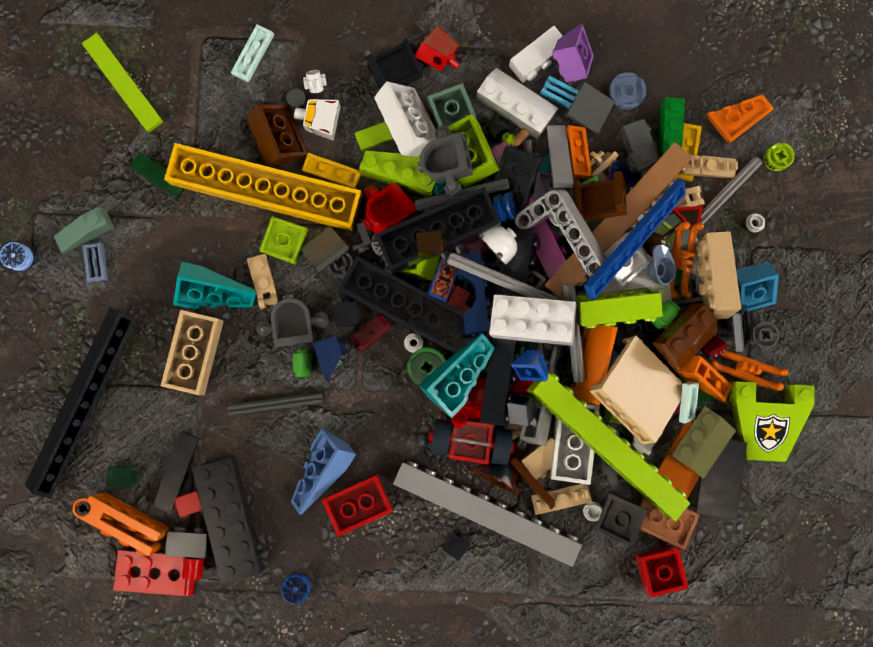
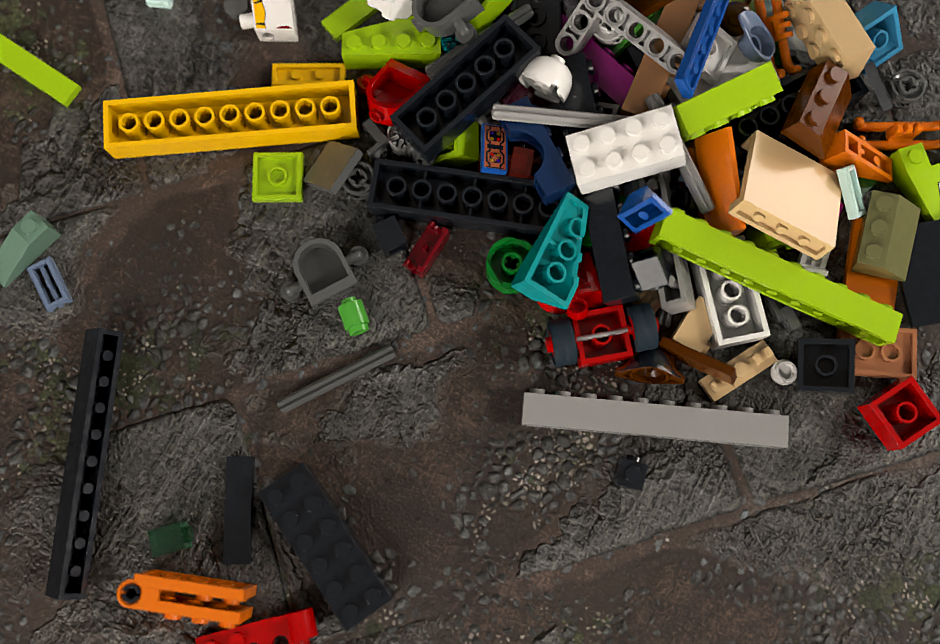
camera: 10 degrees left, 5 degrees down
dark green tile [129,152,184,199] -> none
tan brick [161,310,224,395] -> none
dark grey brick [165,526,211,558] -> none
teal wedge [173,262,256,309] -> none
red brick [174,490,202,517] -> none
reddish brown slope [246,104,308,167] -> none
tan plate [247,254,279,310] -> none
blue wheel [281,573,311,604] -> none
medium blue wedge [291,428,356,514] -> none
dark blue slope [313,336,347,382] -> none
red brick [322,473,393,537] -> none
white plate [404,333,423,353] -> none
dark brown brick [416,230,447,257] -> none
blue wheel [493,192,517,222] -> none
bright green brick [652,300,680,329] -> none
dark red slope [699,336,728,358] -> none

